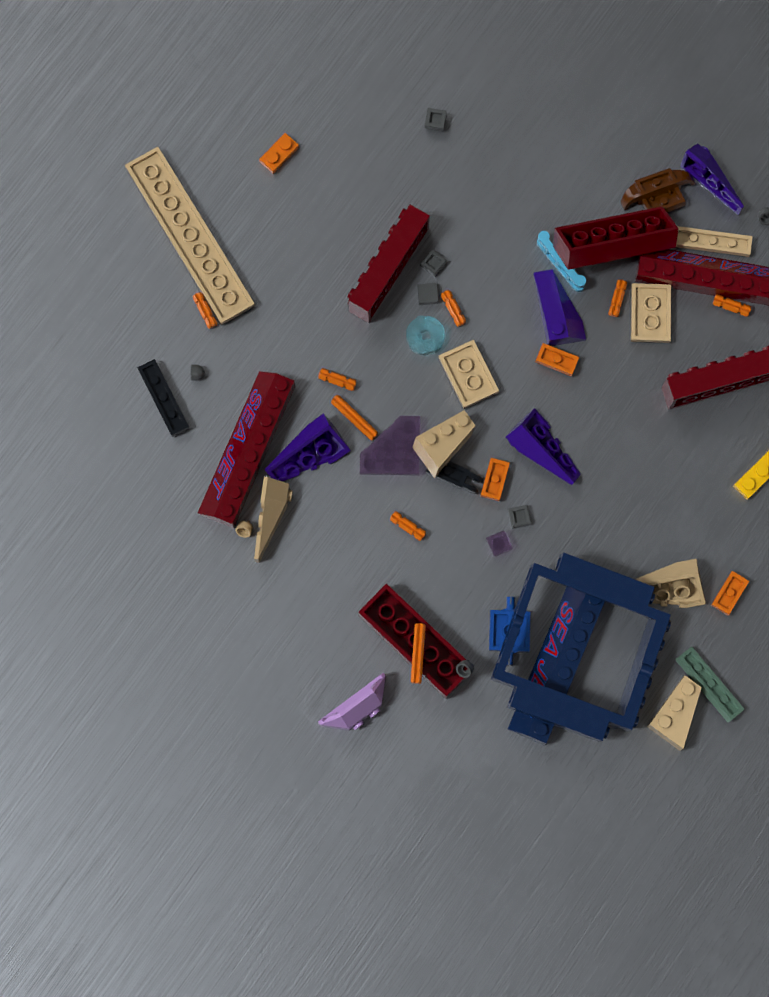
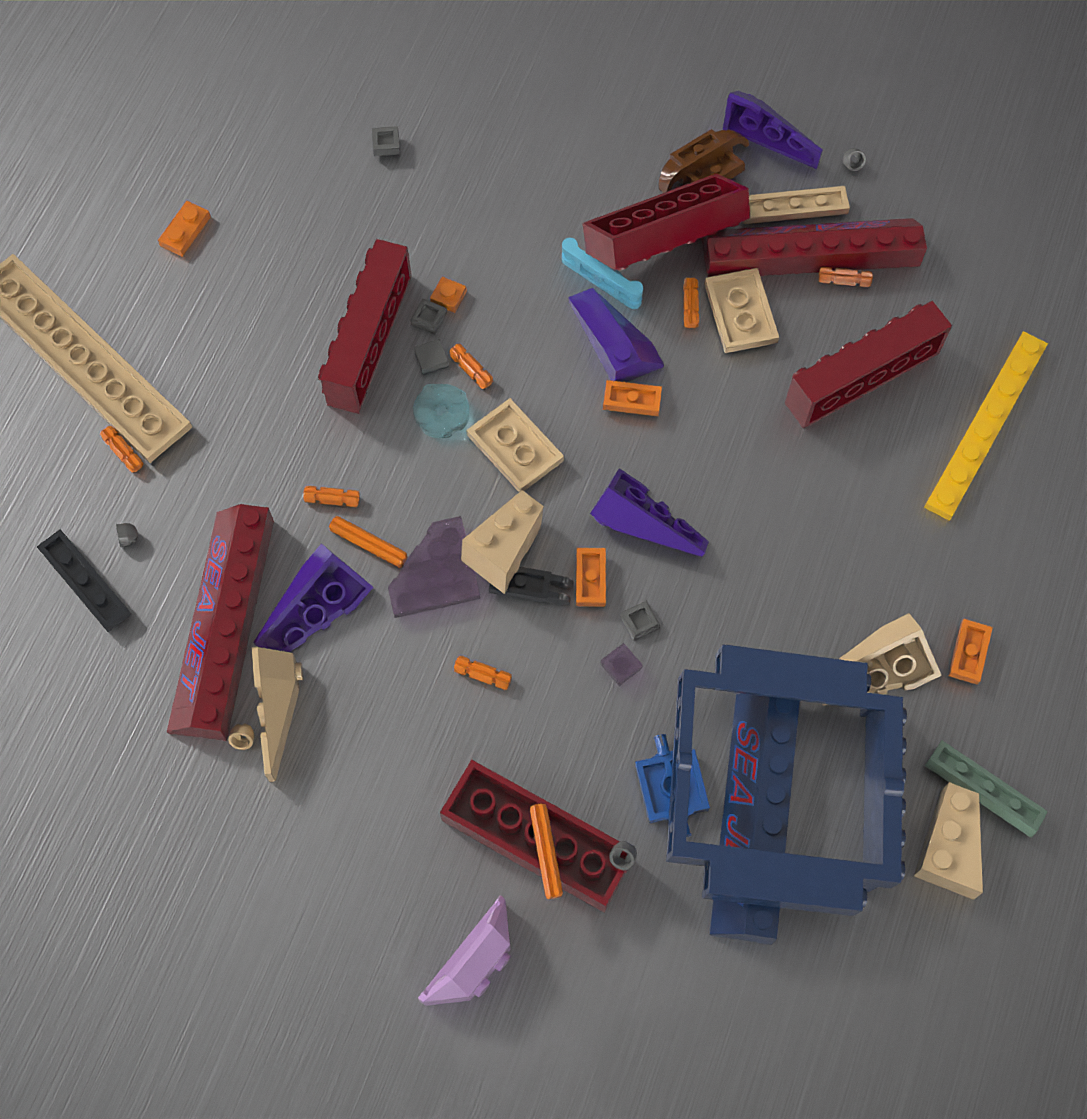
camera: 15 degrees left, 10 degrees down
none -> orange plate [430,276,467,313]

